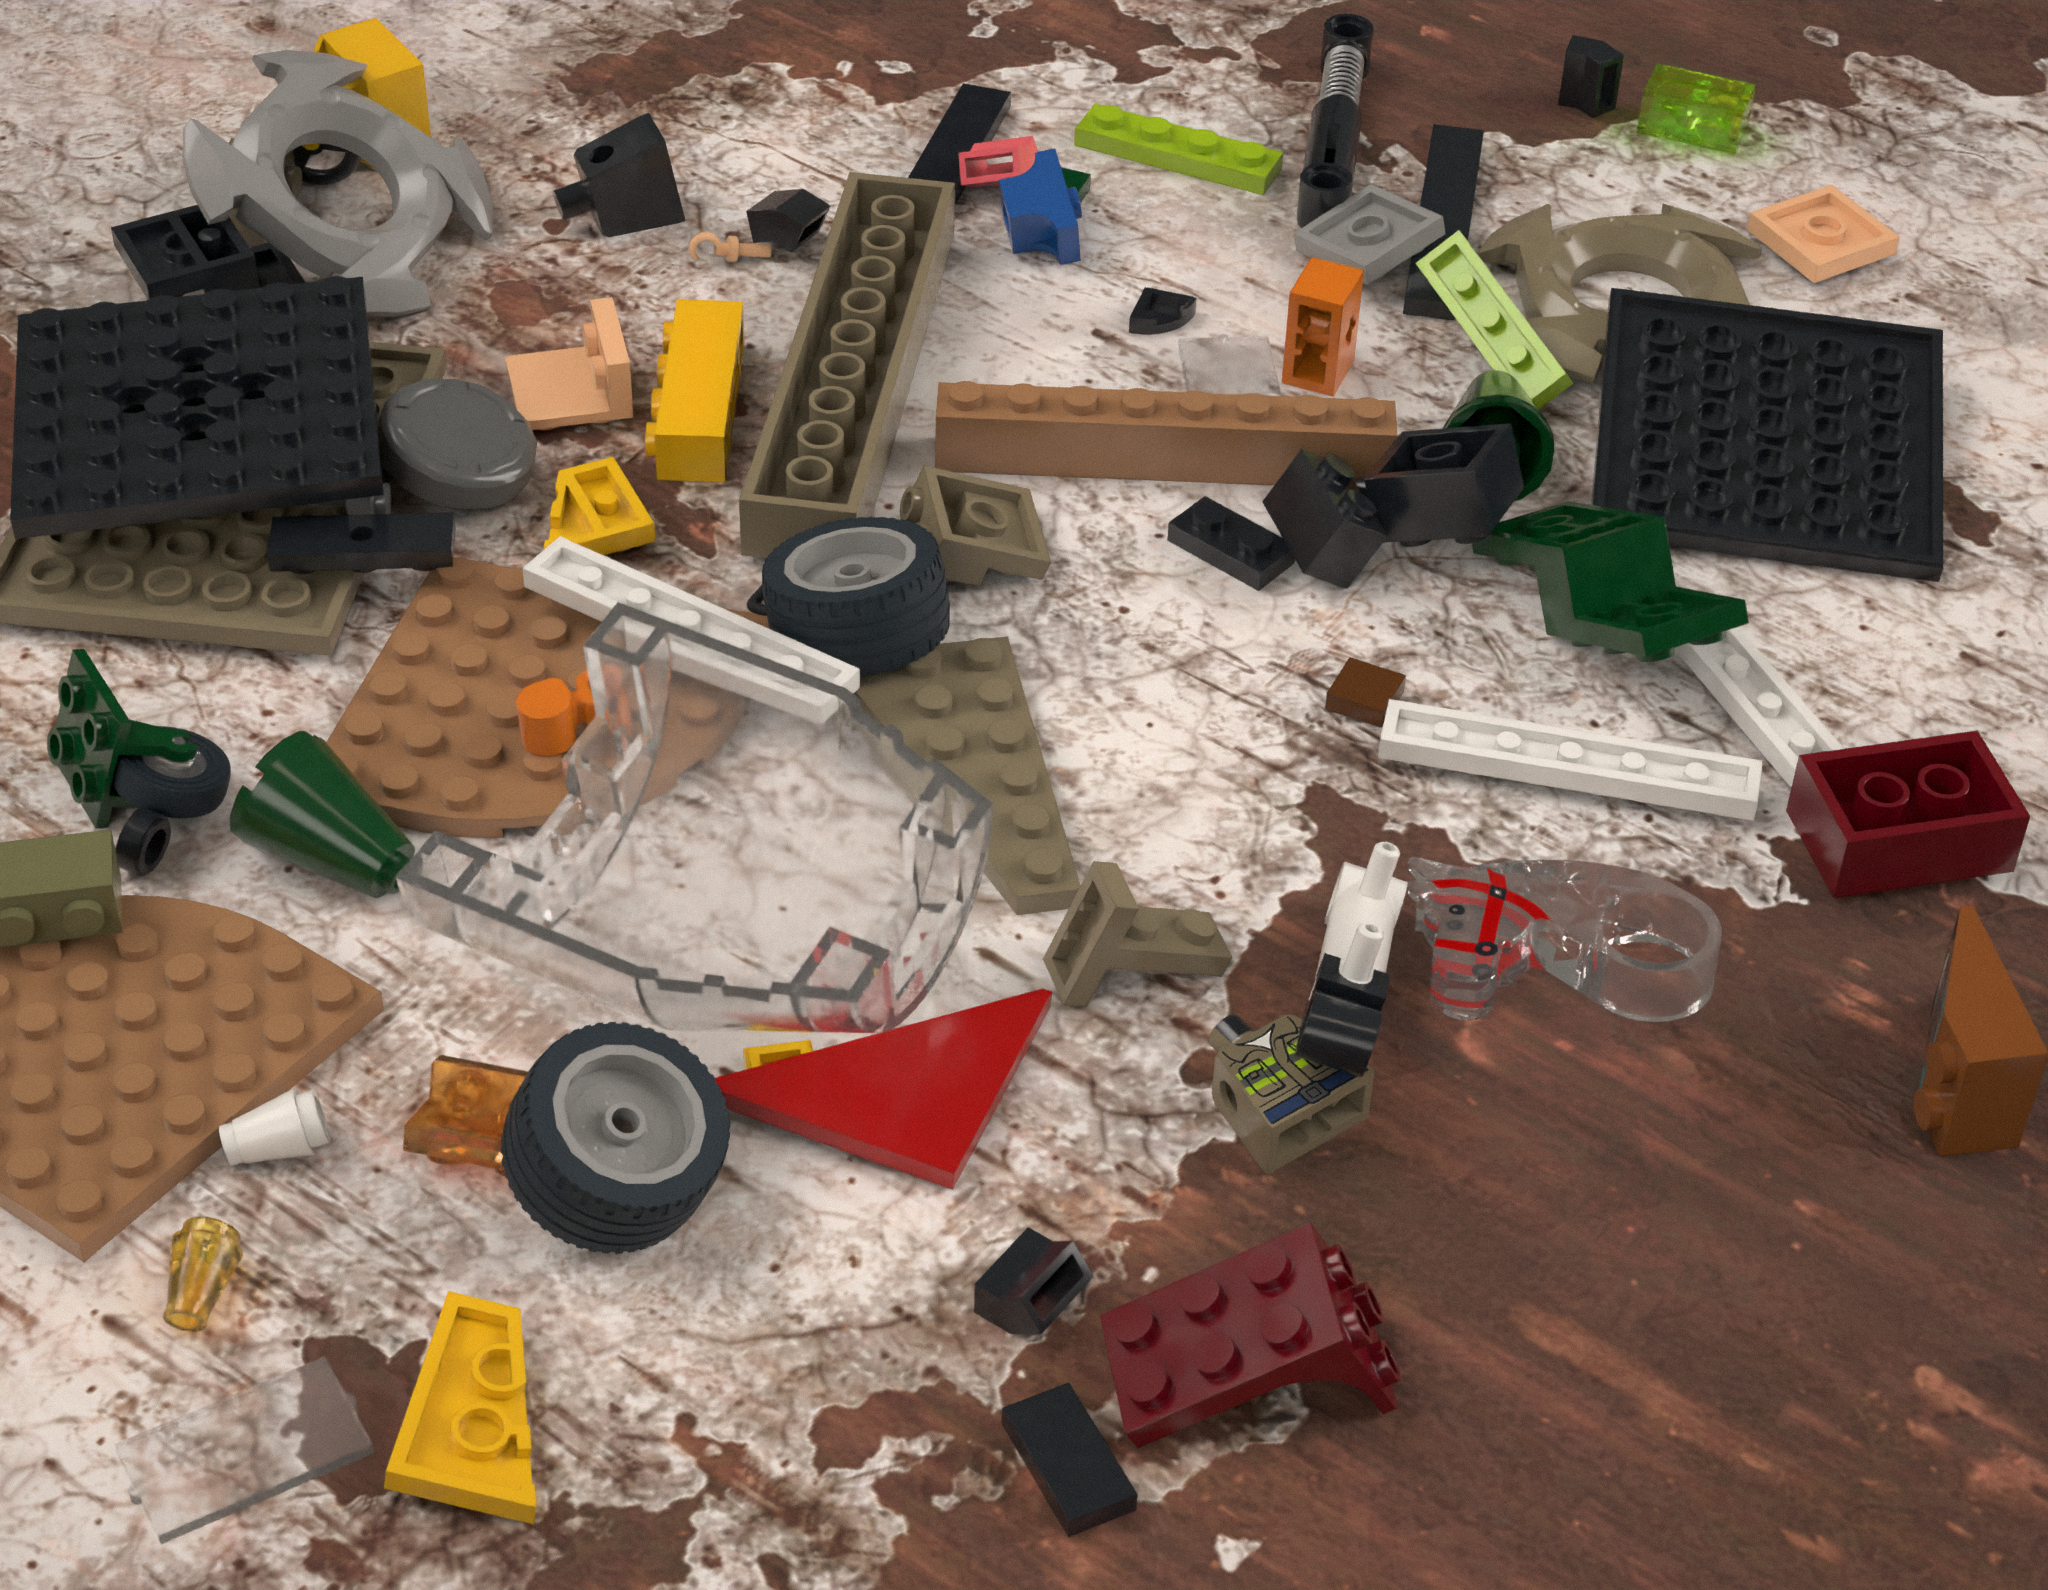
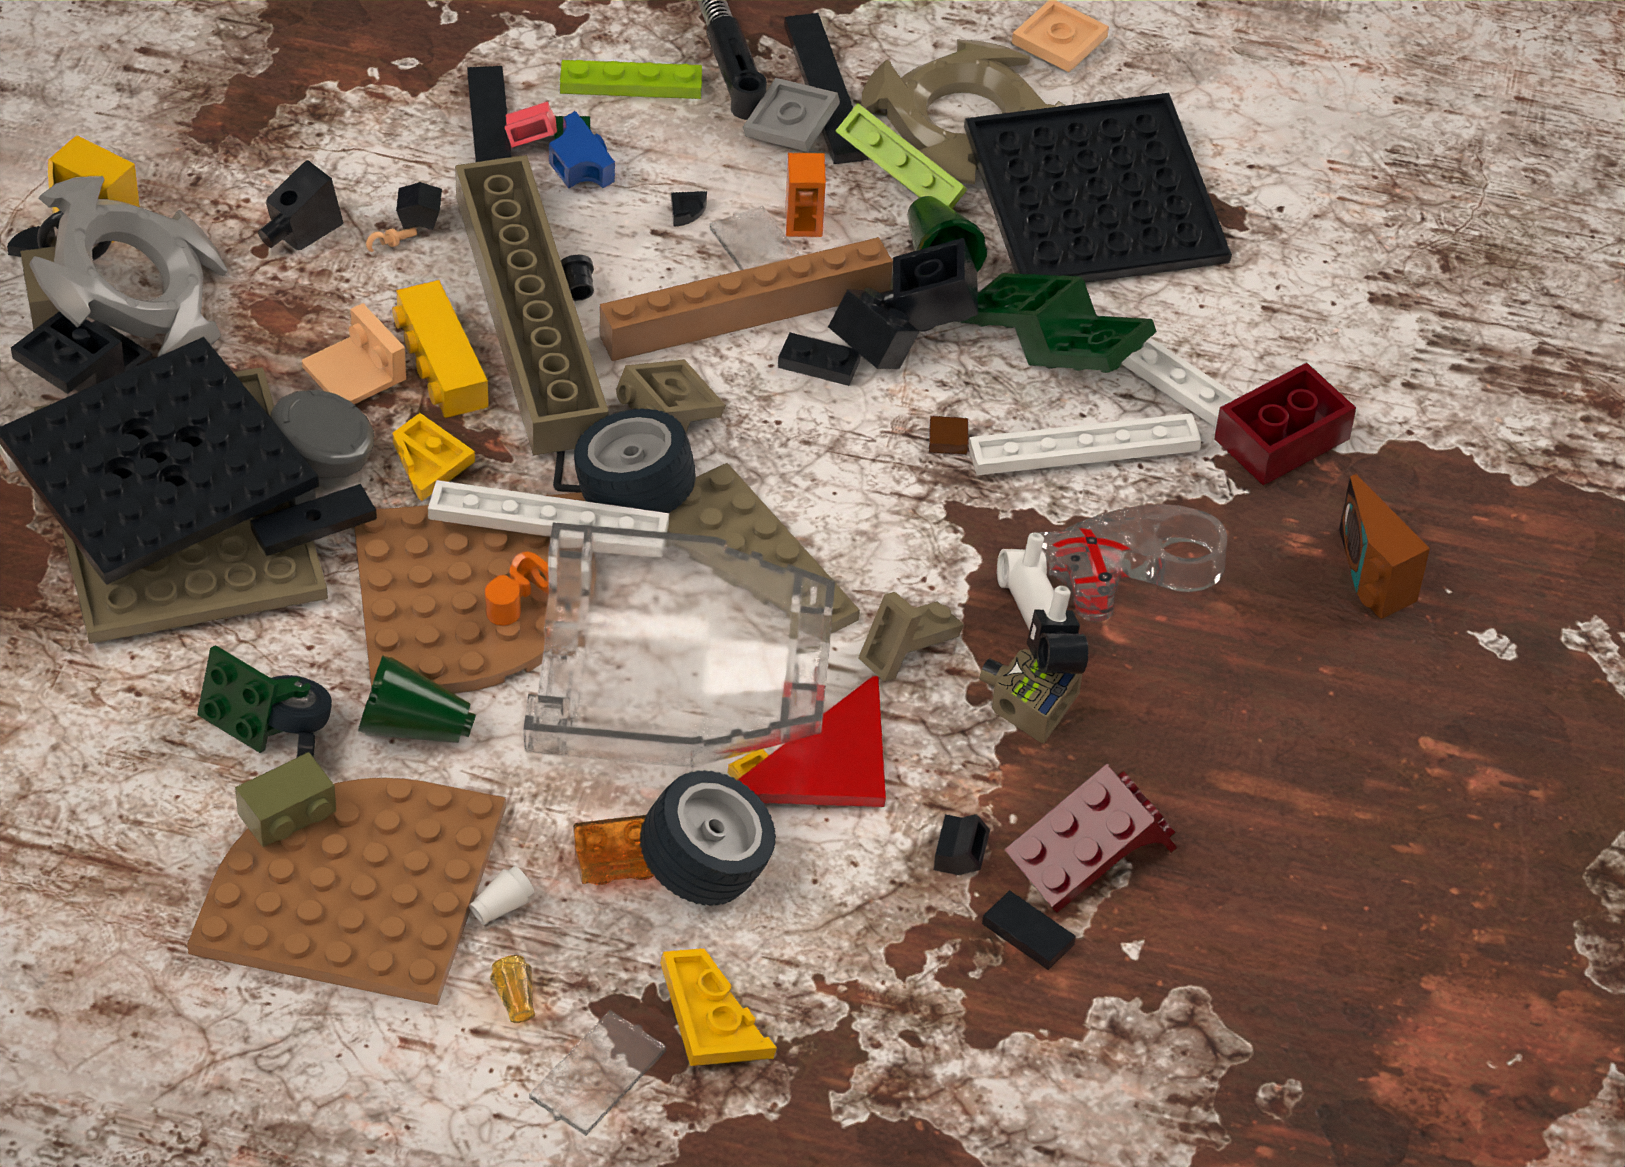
camera: 25 degrees left, 5 degrees up
none -> black piece [561,254,594,301]

